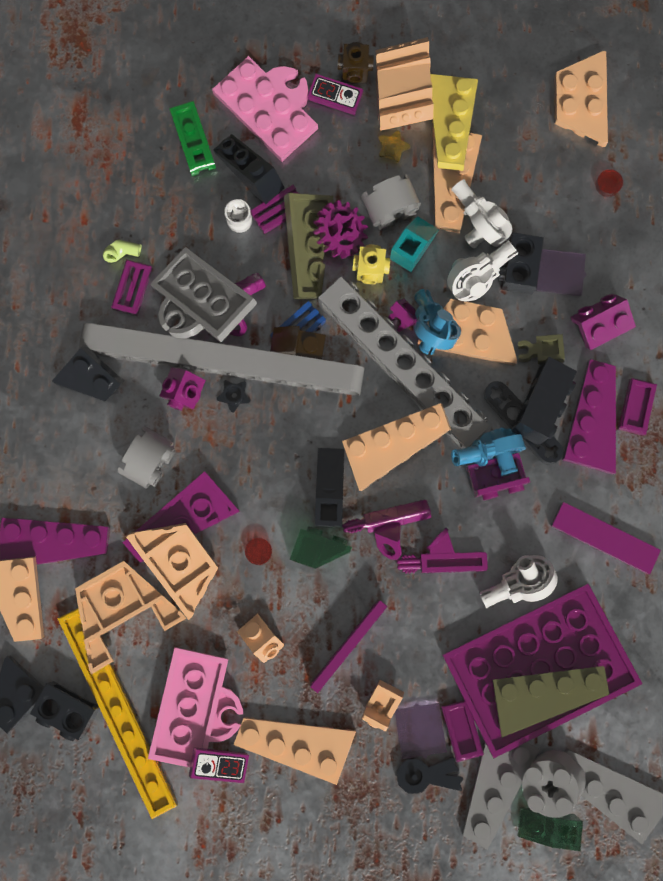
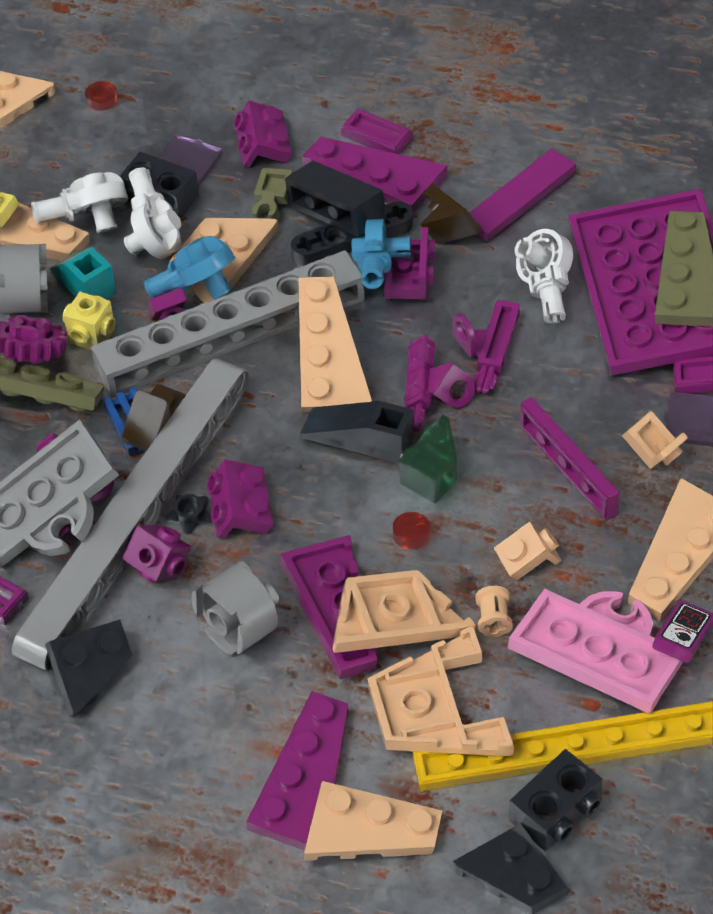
camera: 70 degrees left, 30 degrees down
none -> magenta bracket [207,459,273,539]
none -> dark brown slope [421,183,482,244]
none -> light nougat bush [475,586,513,637]

